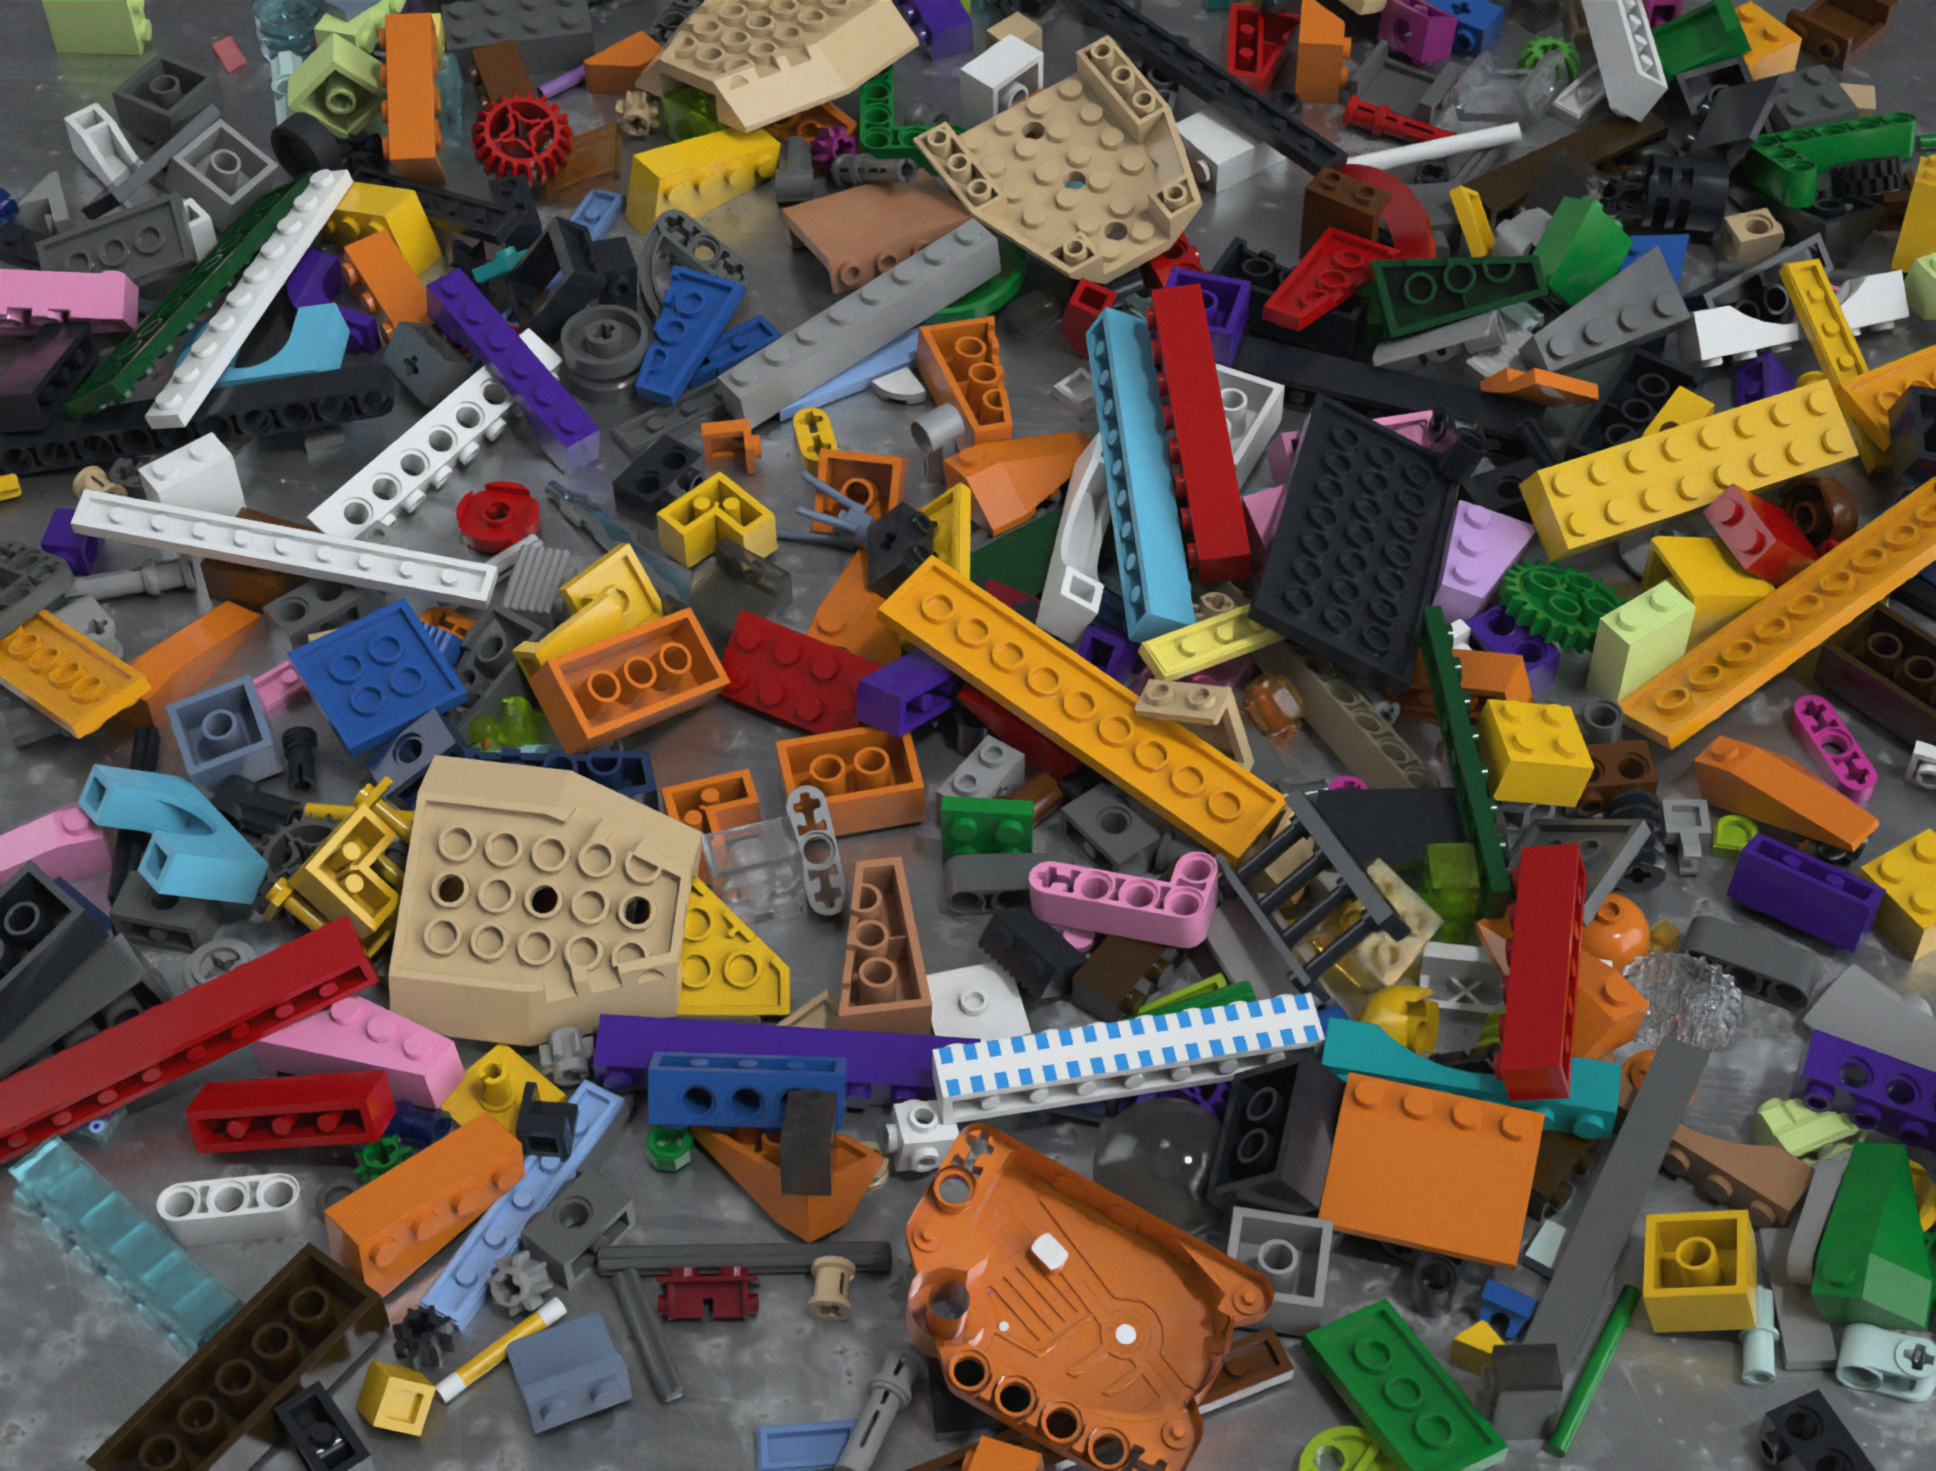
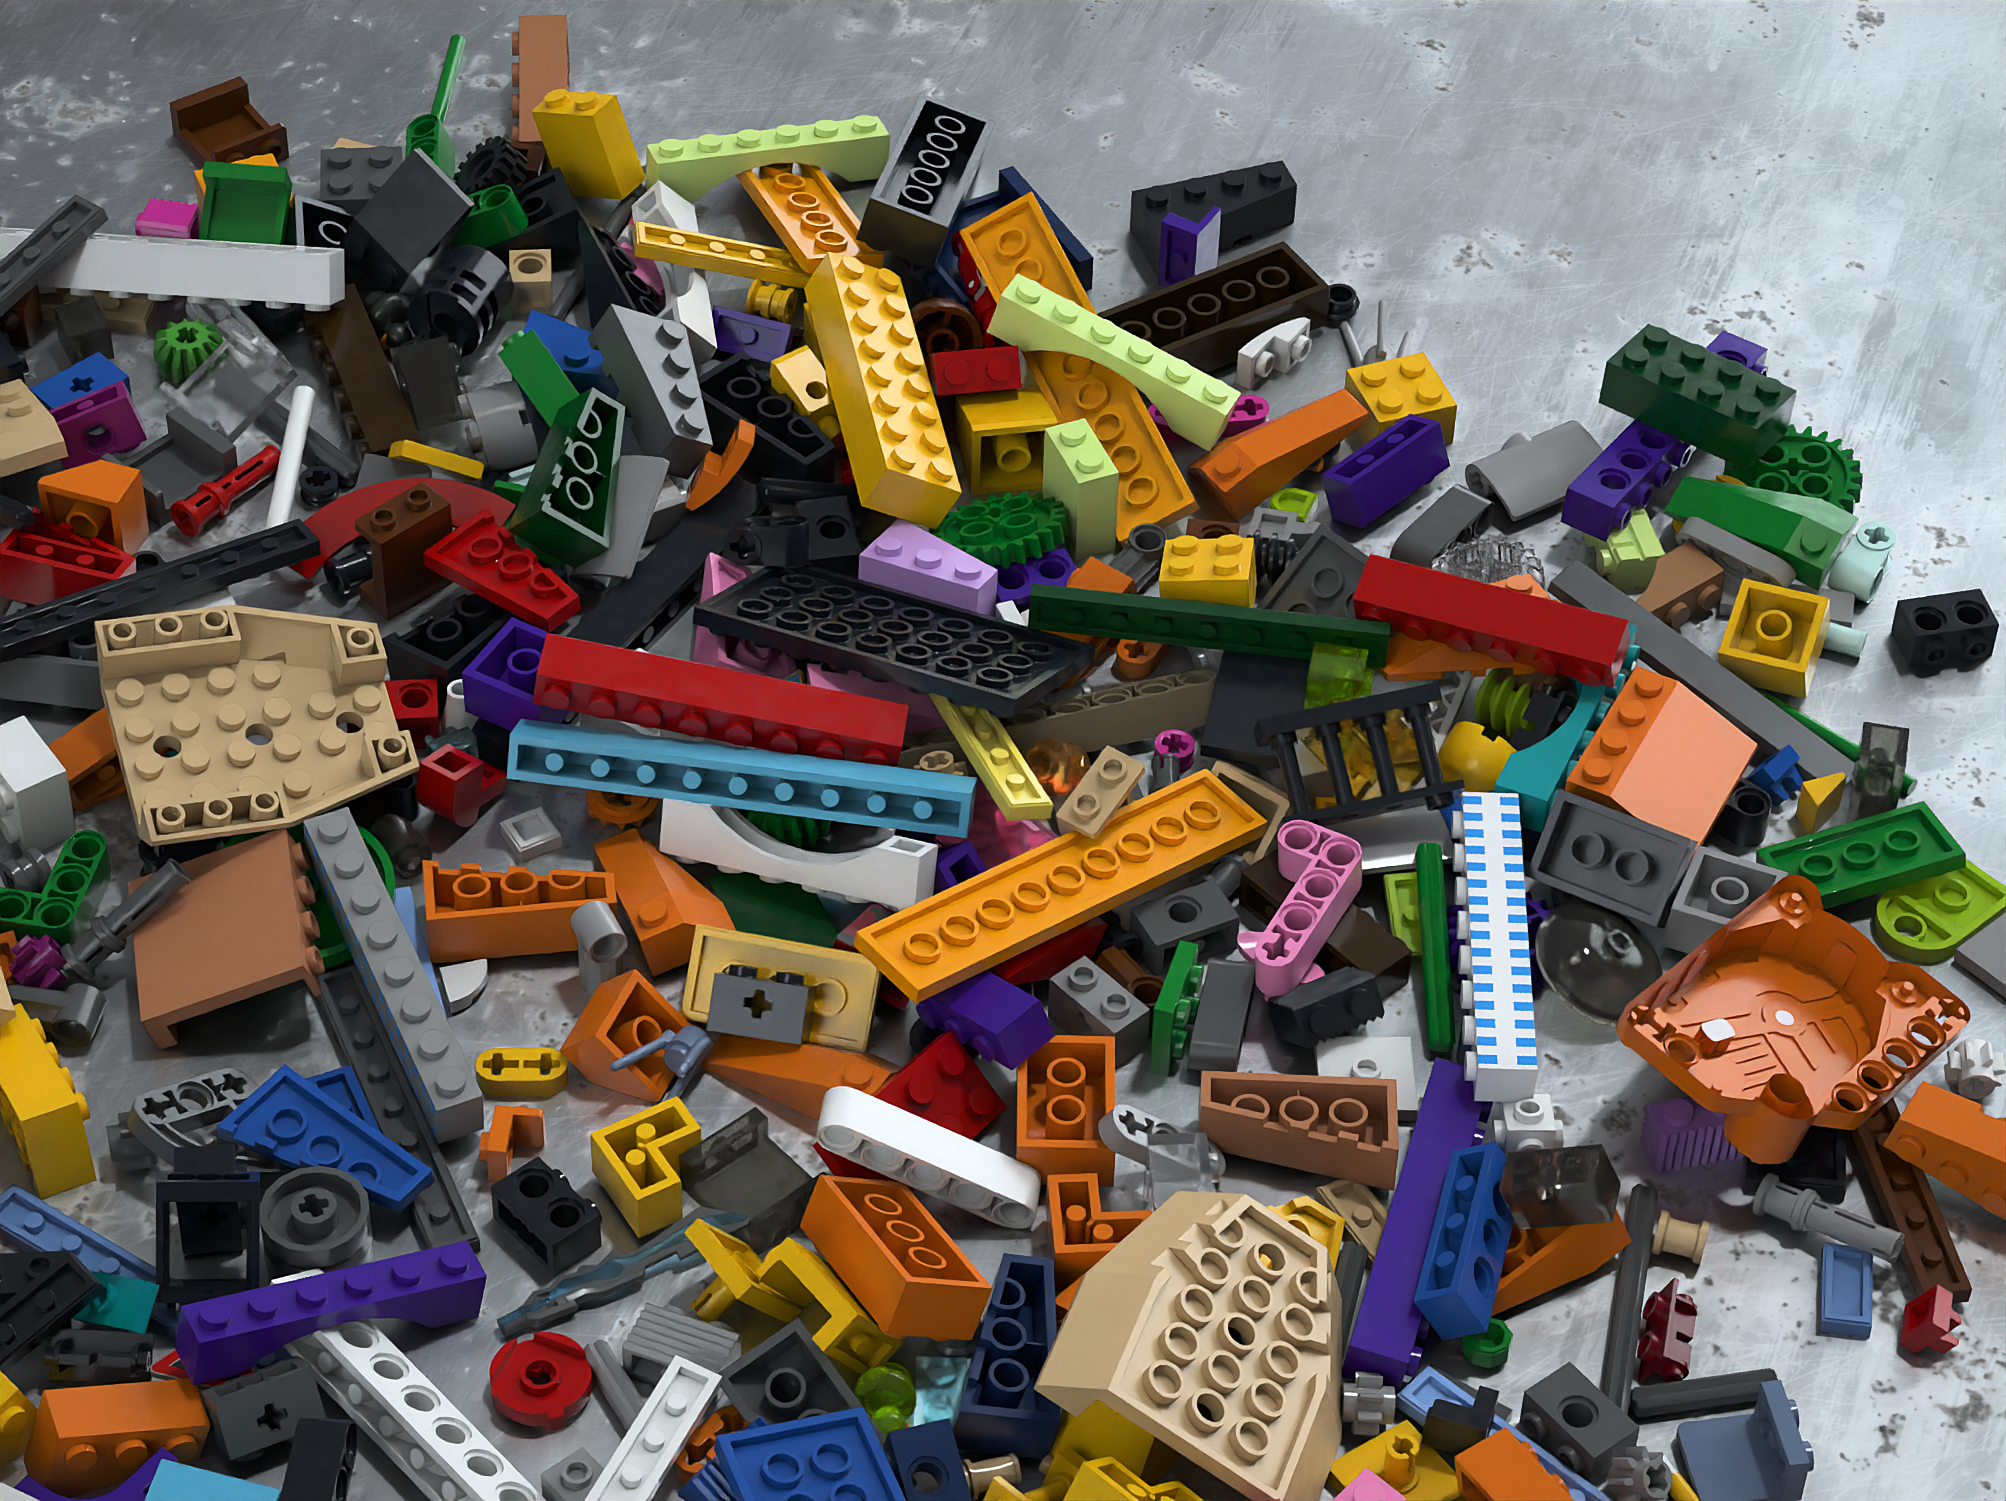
camera: 80 degrees left, 5 degrees down
none -> white beam [816,1086,1042,1230]
none -> yellowish green arch [987,273,1241,451]

